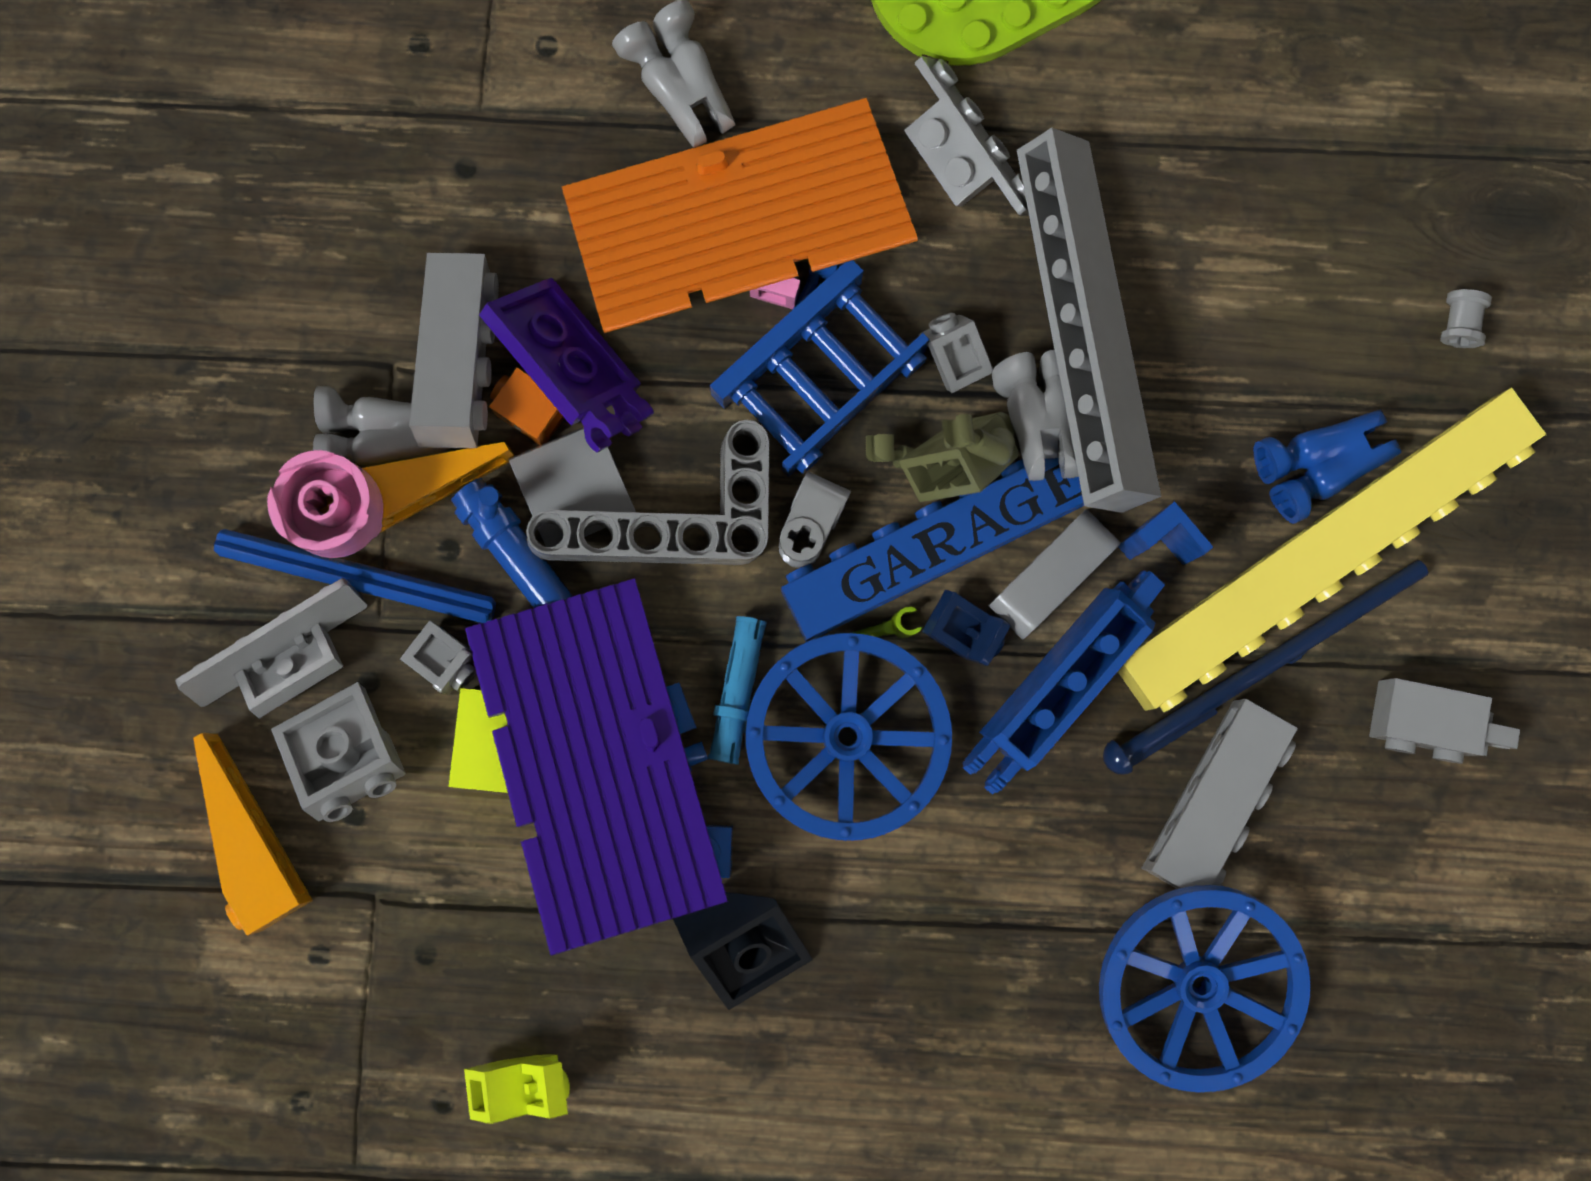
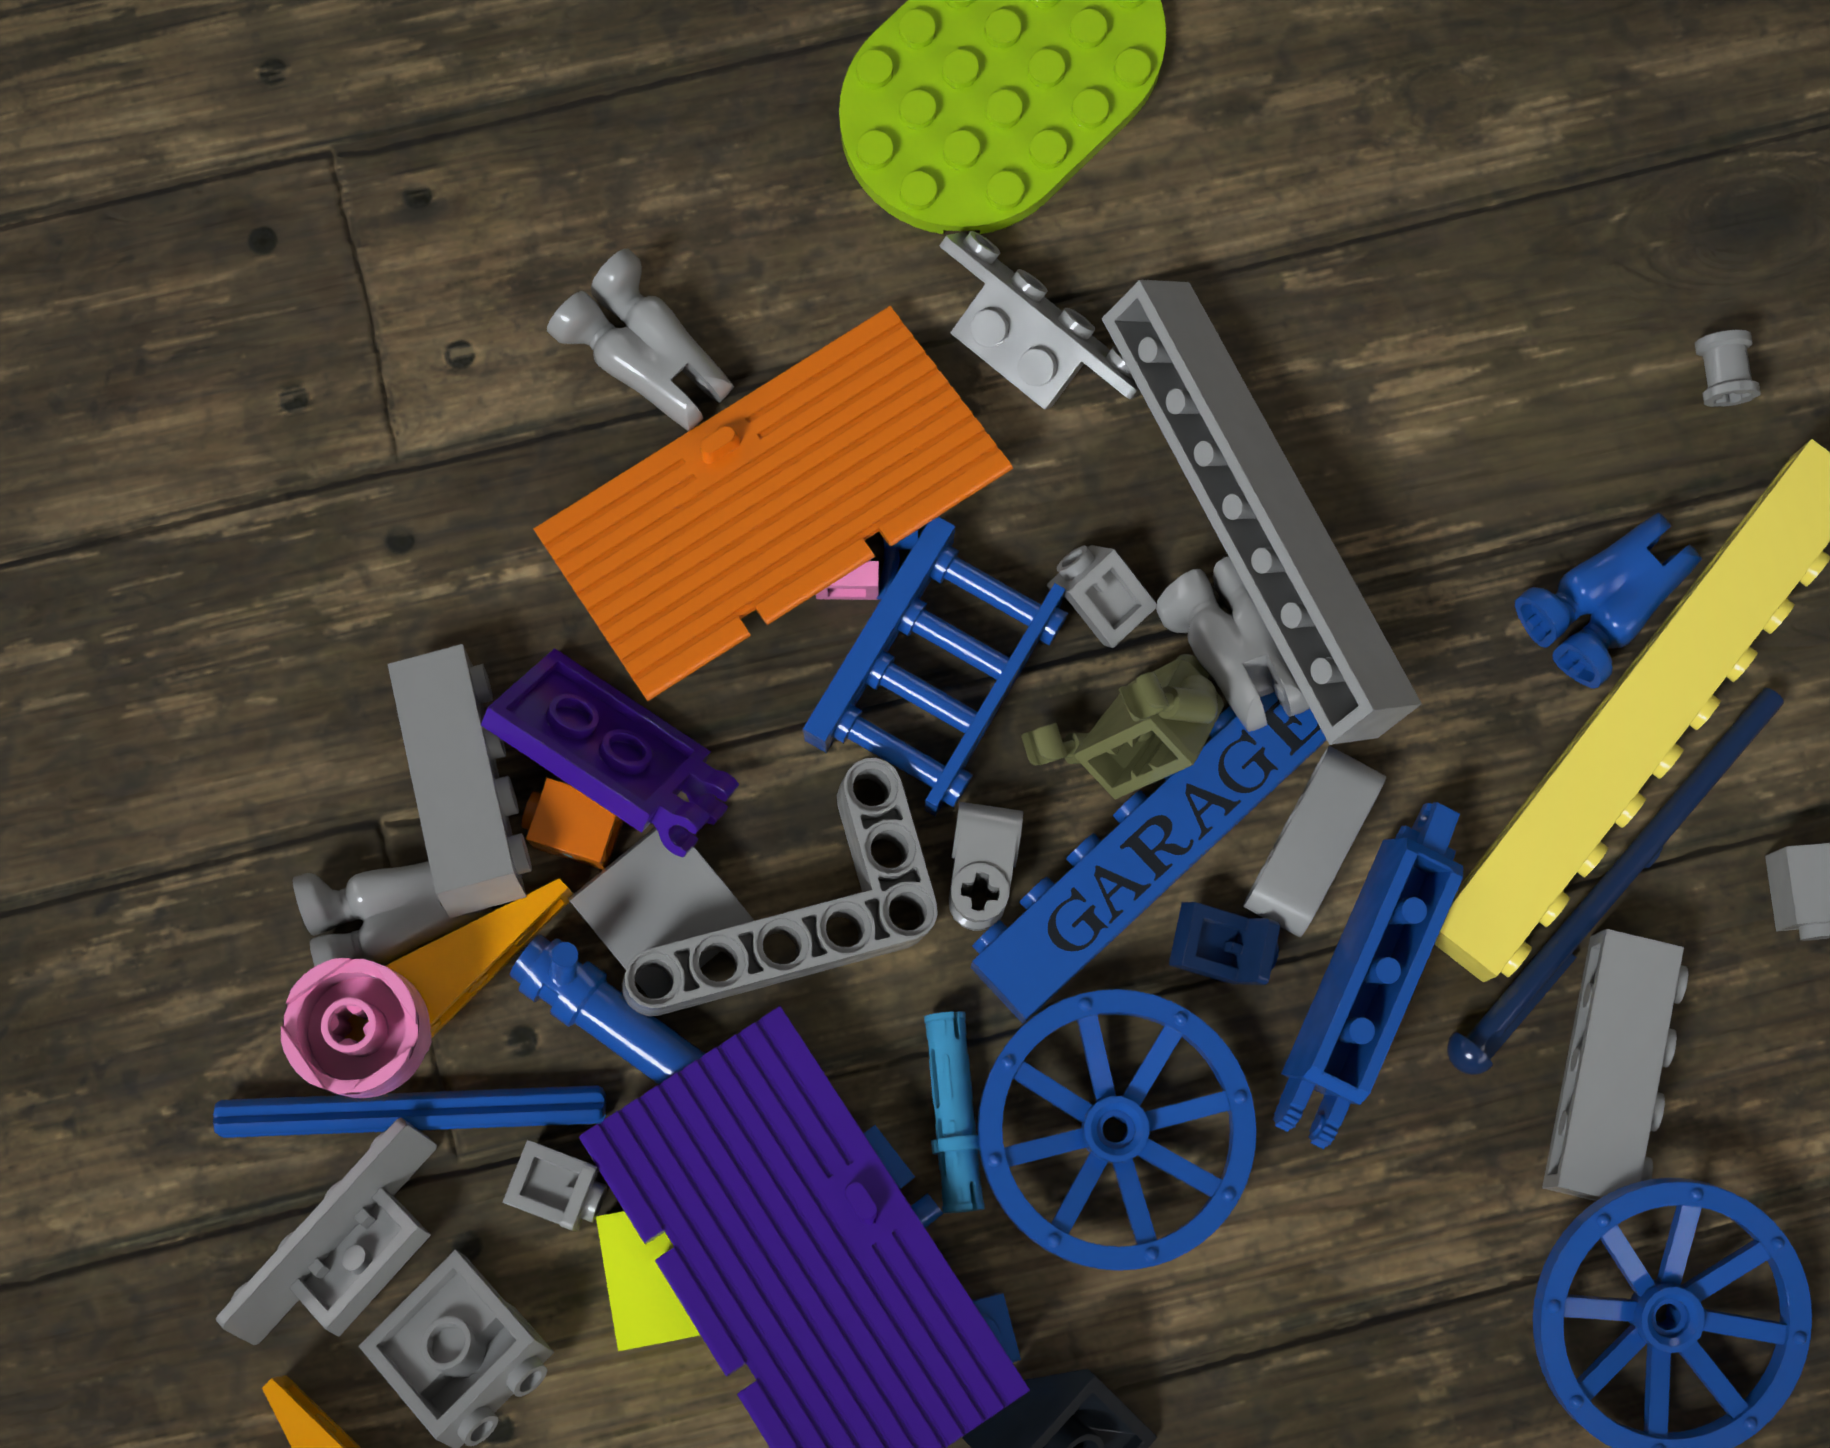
camera: 15 degrees left, 5 degrees down
lime hand [853,607,922,638] -> none
blue panel [1118,501,1213,565] -> none

